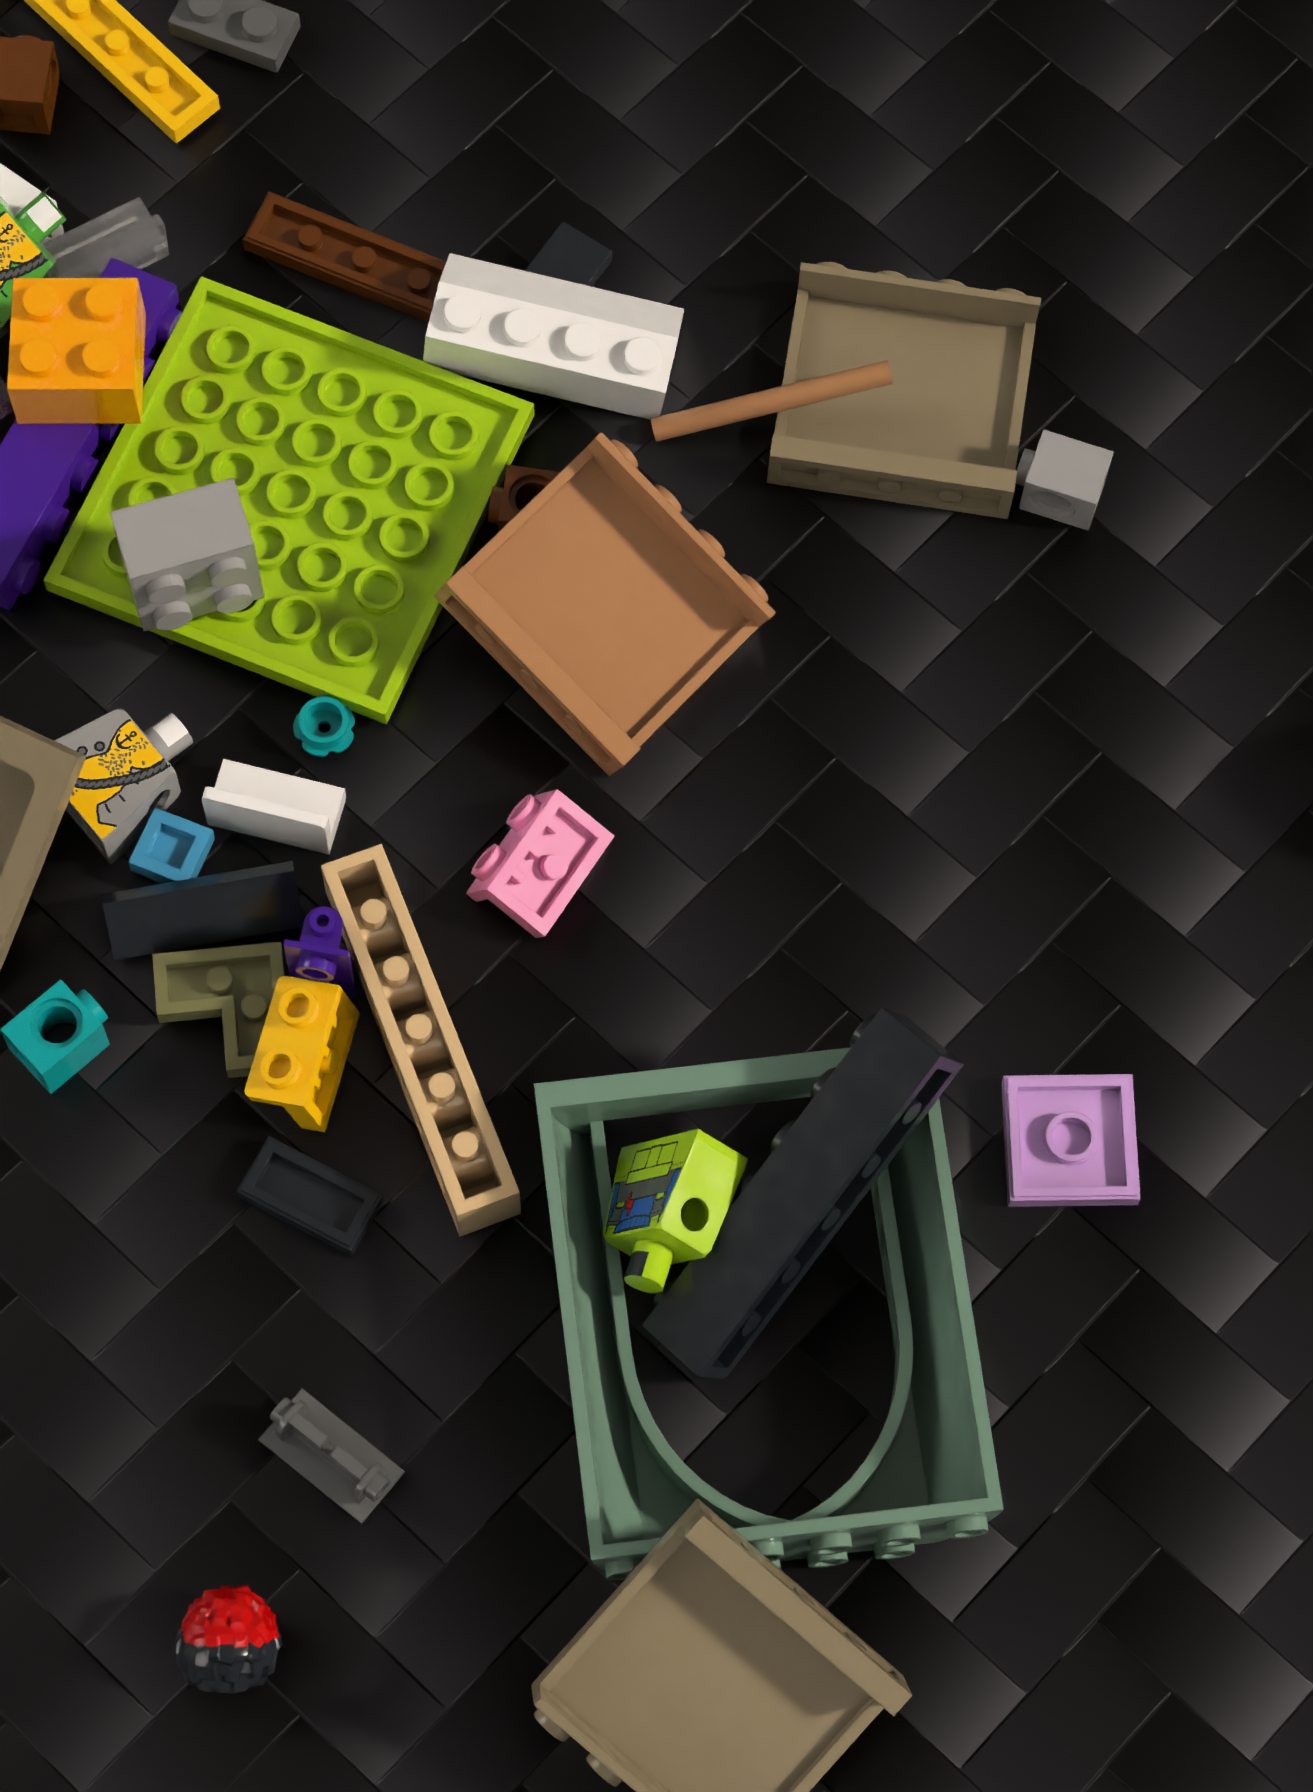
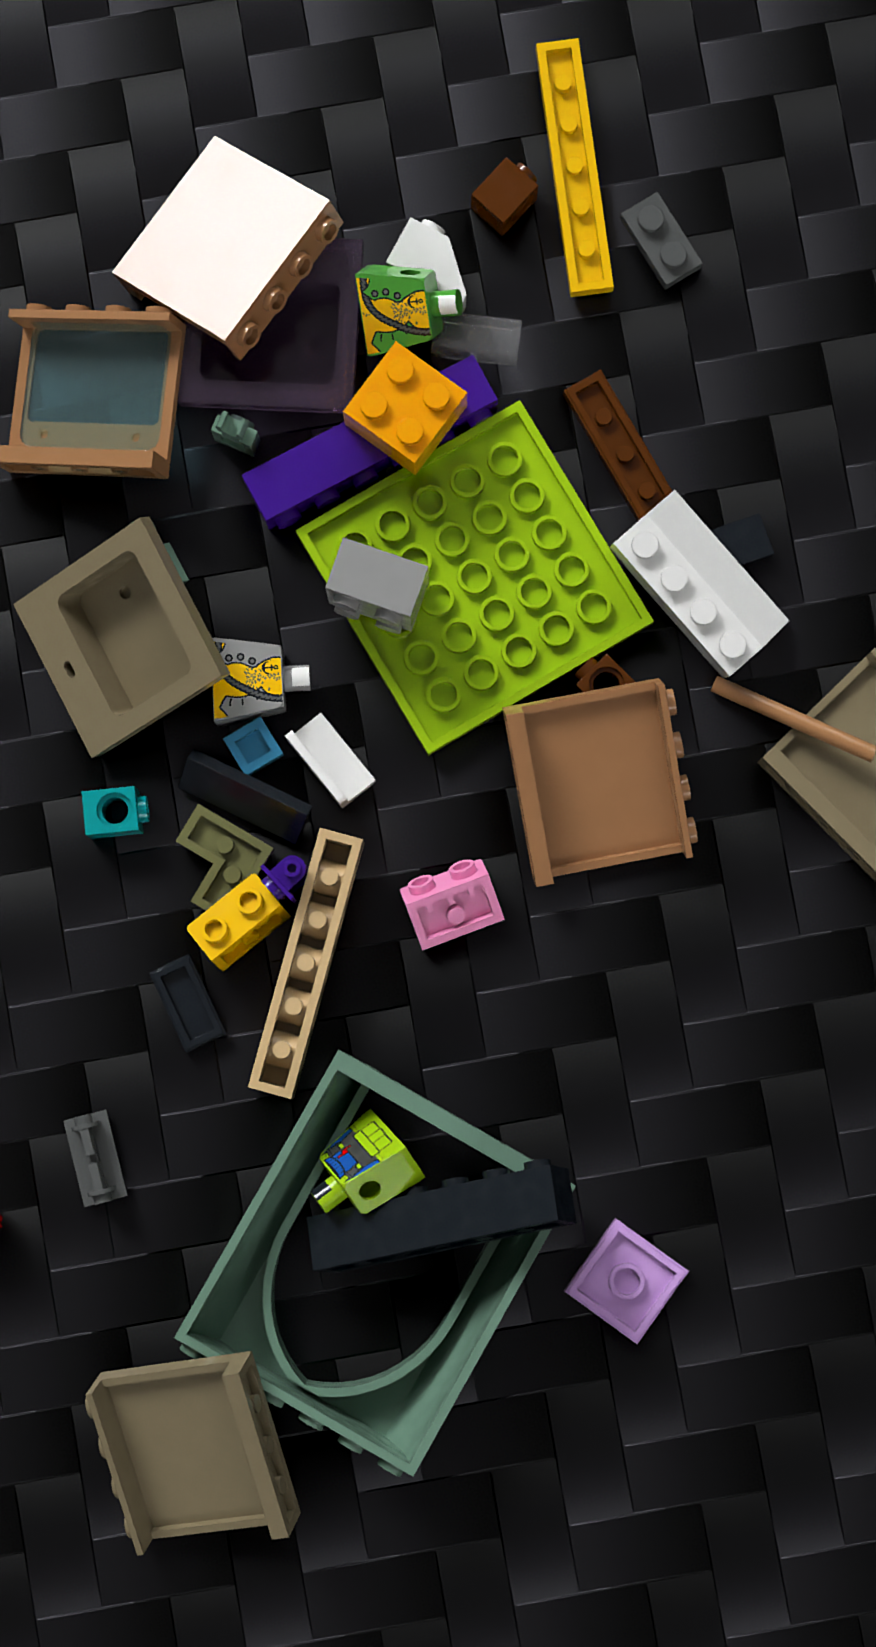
camera: 40 degrees right, 15 degrees up
teal plate [293,696,355,757] -> none

